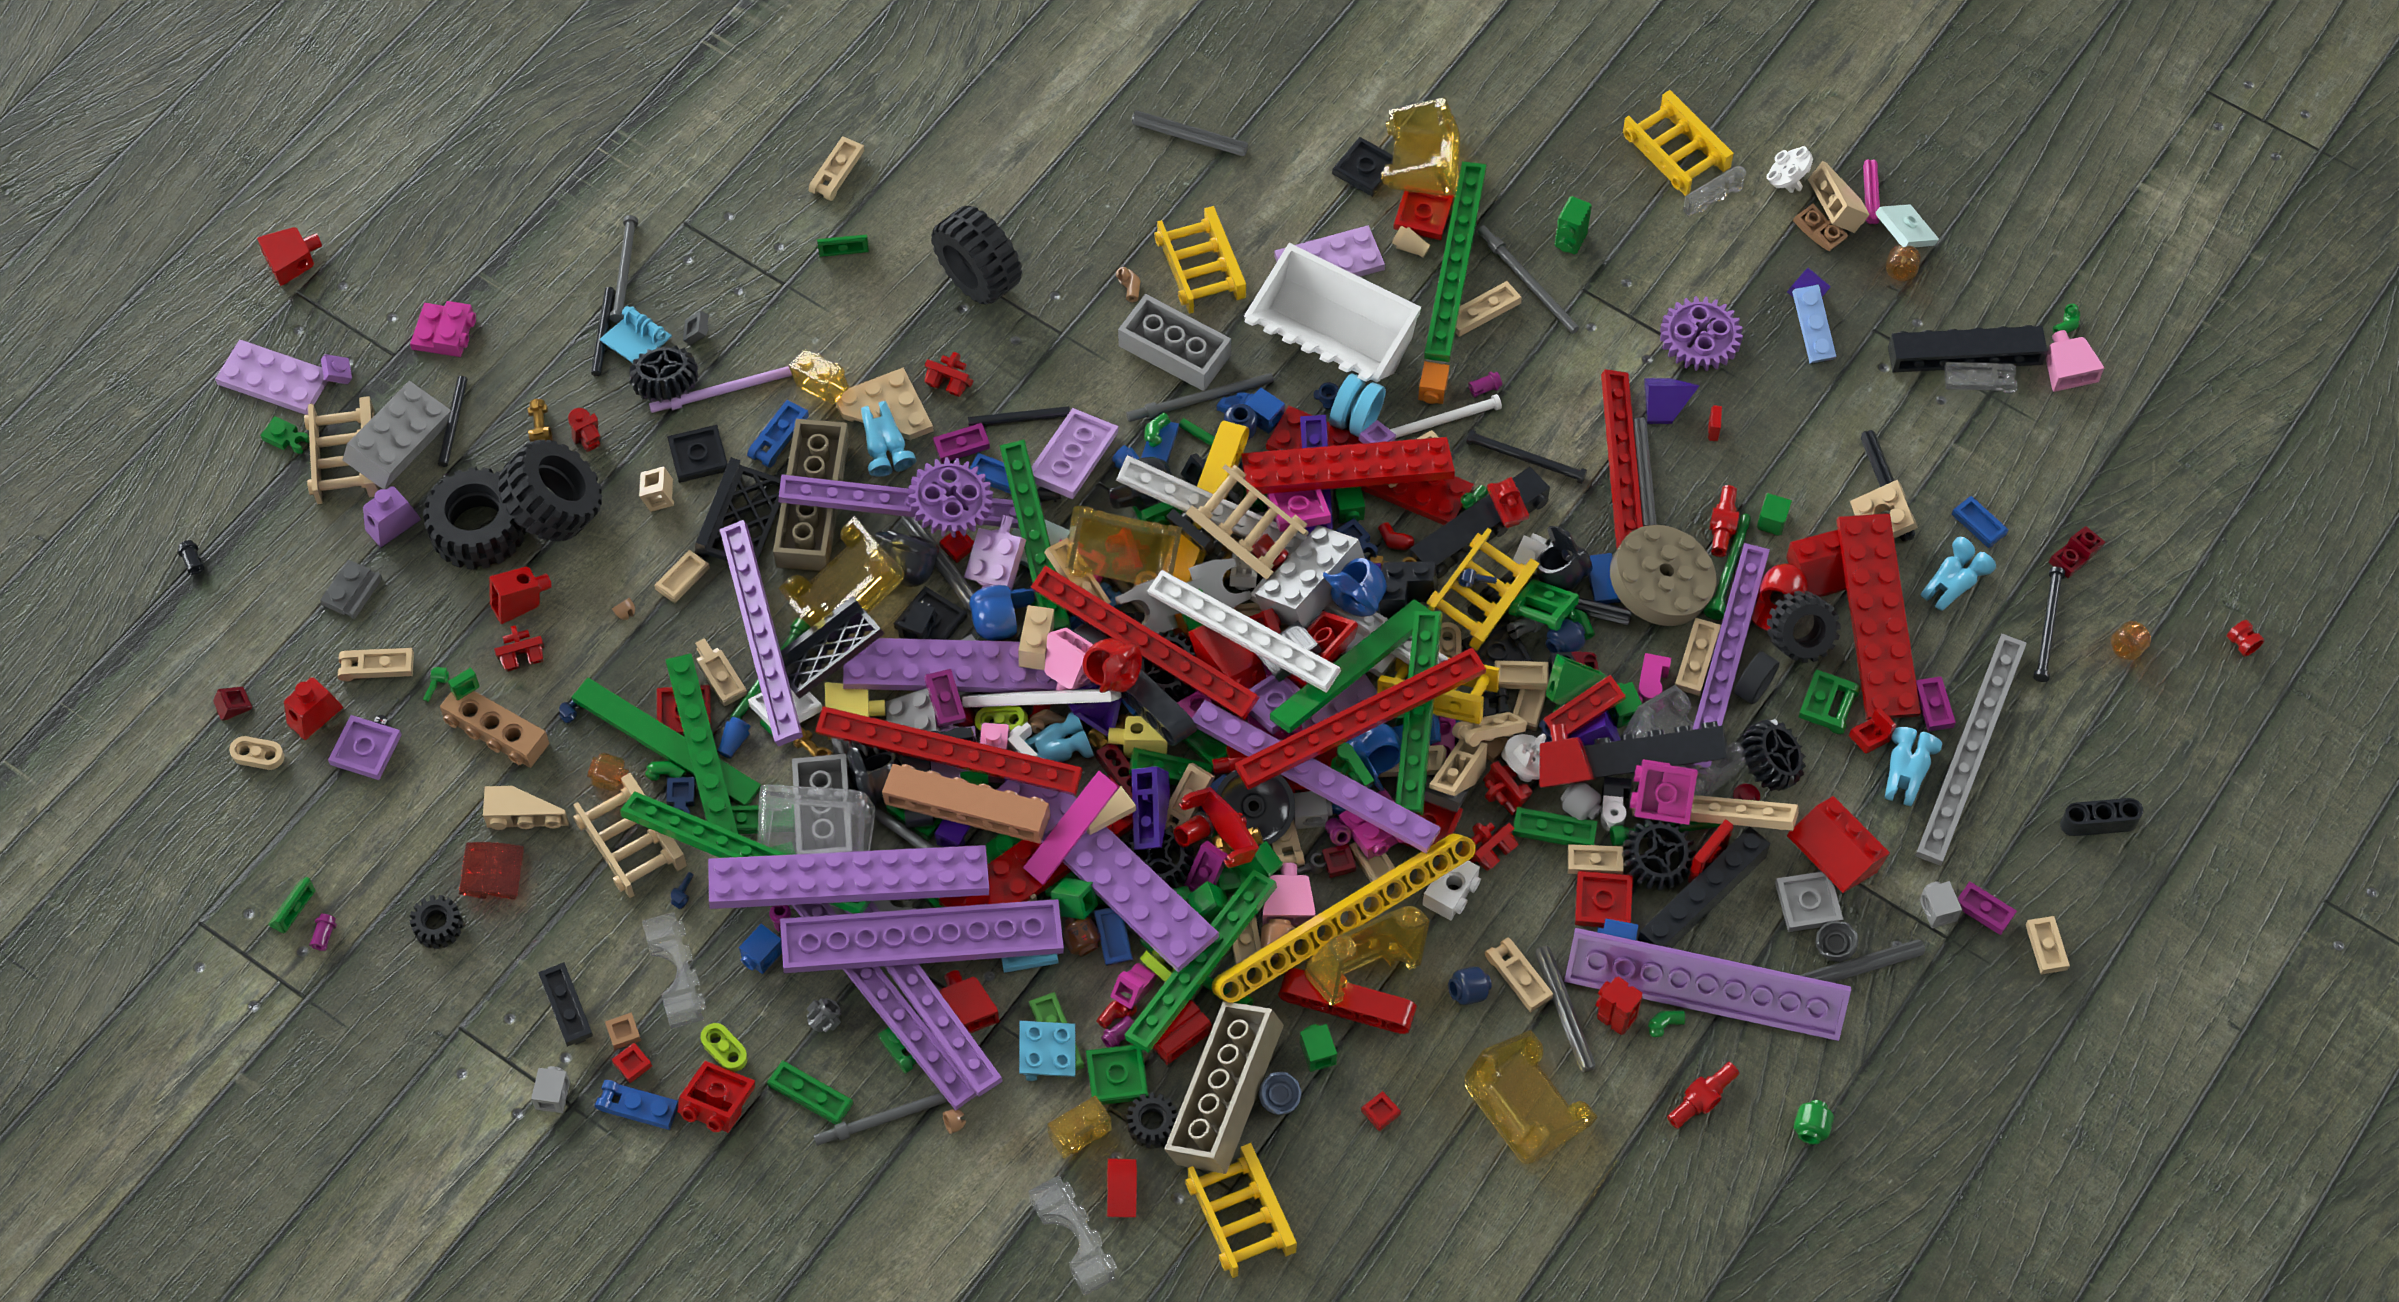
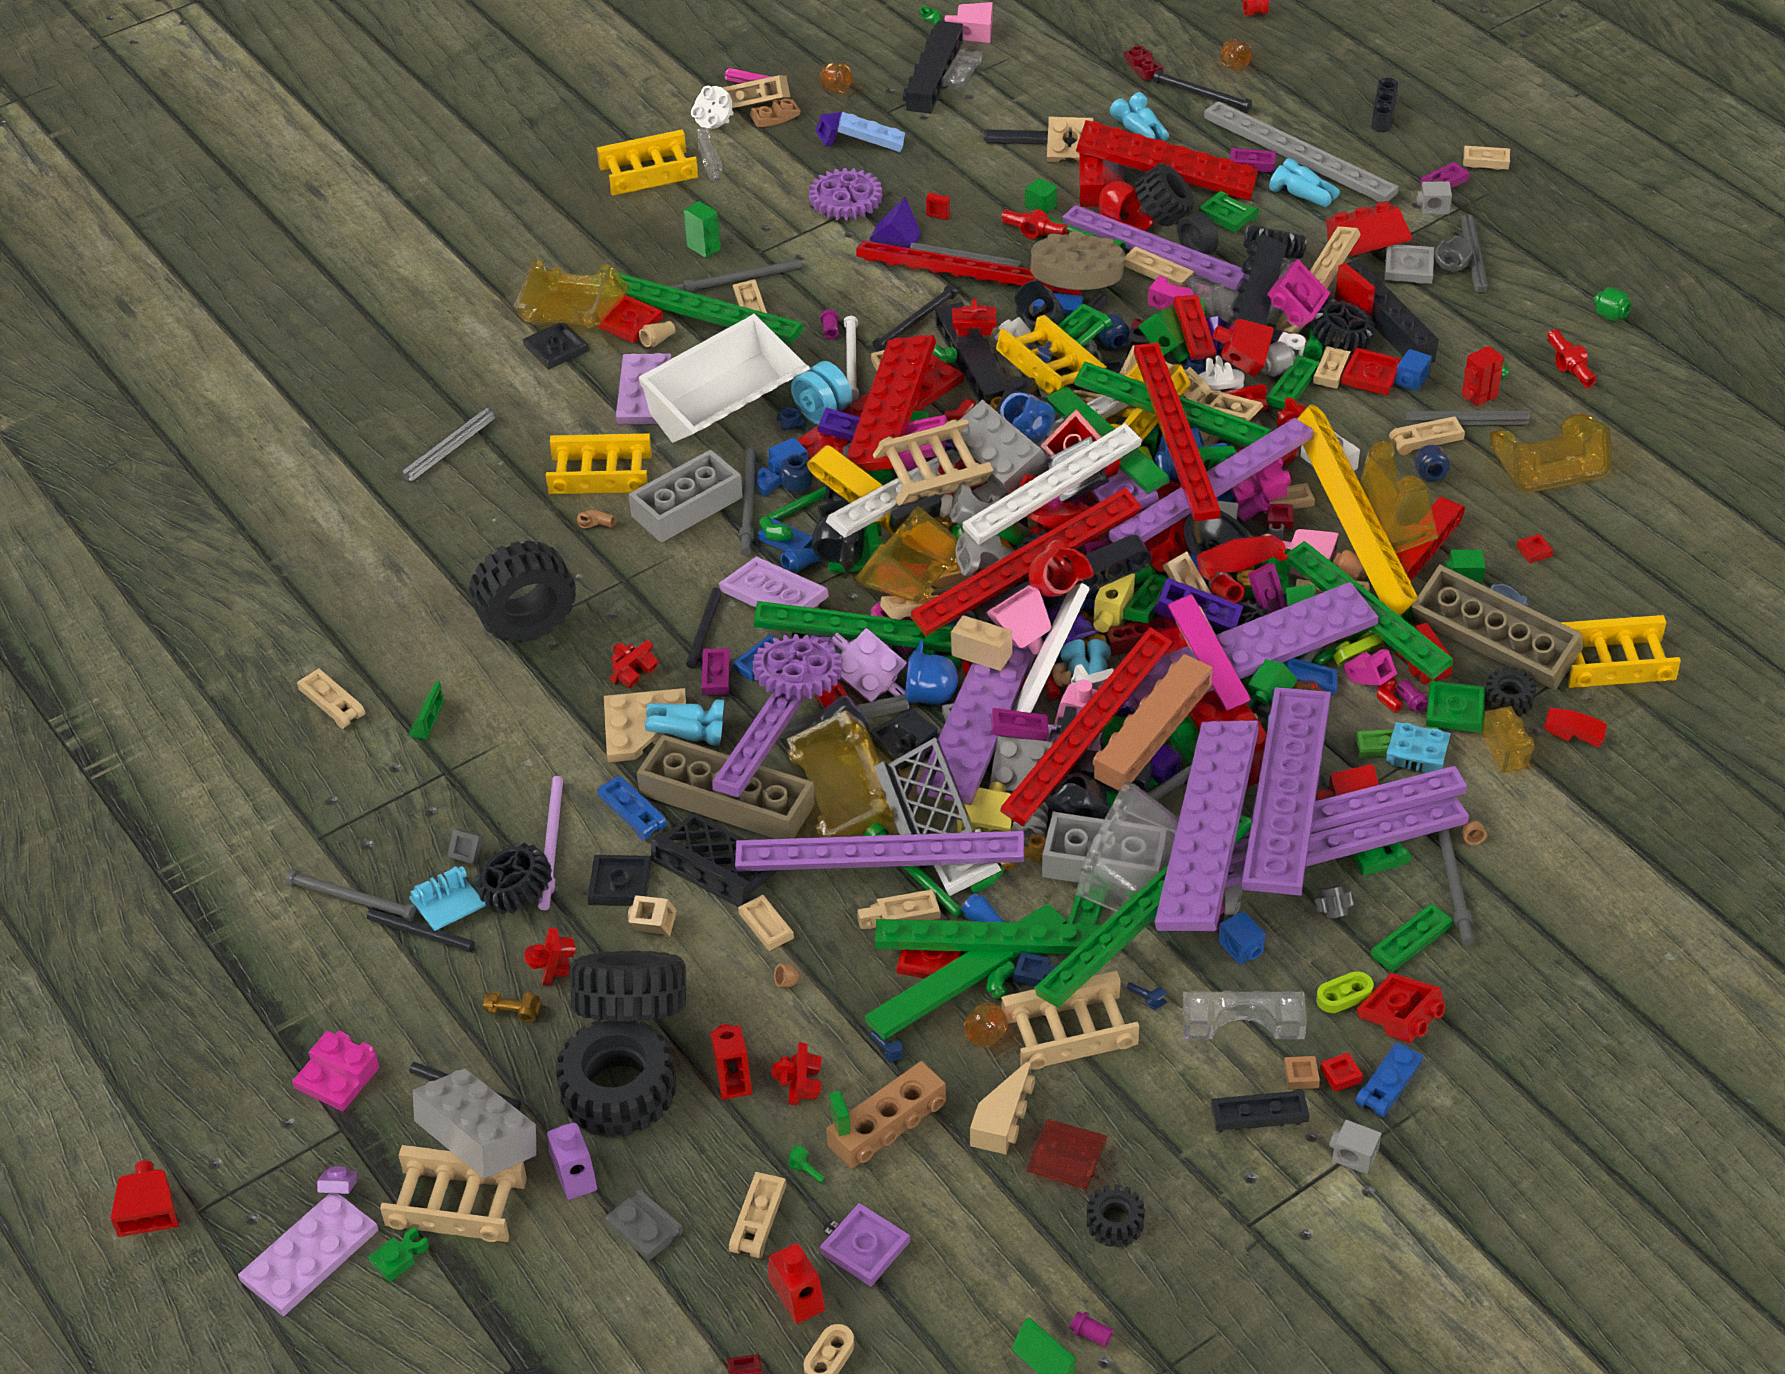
camera: 70 degrees left, 15 degrees down
clear yellow brick [789,349,849,405] -> none
lime plate [975,705,1028,732] -> none
clear arch [1029,1175,1117,1296] -> none
medium lavender plate [1359,420,1396,444] -> none
orange brick [1418,361,1450,404] -> none
medium lavender plate [1564,928,1851,1041] -> none
red bracket [1848,708,1896,754] -> none
light aqua plate [1875,204,1939,248] -> none
blue tile [1951,496,2009,548] -> none

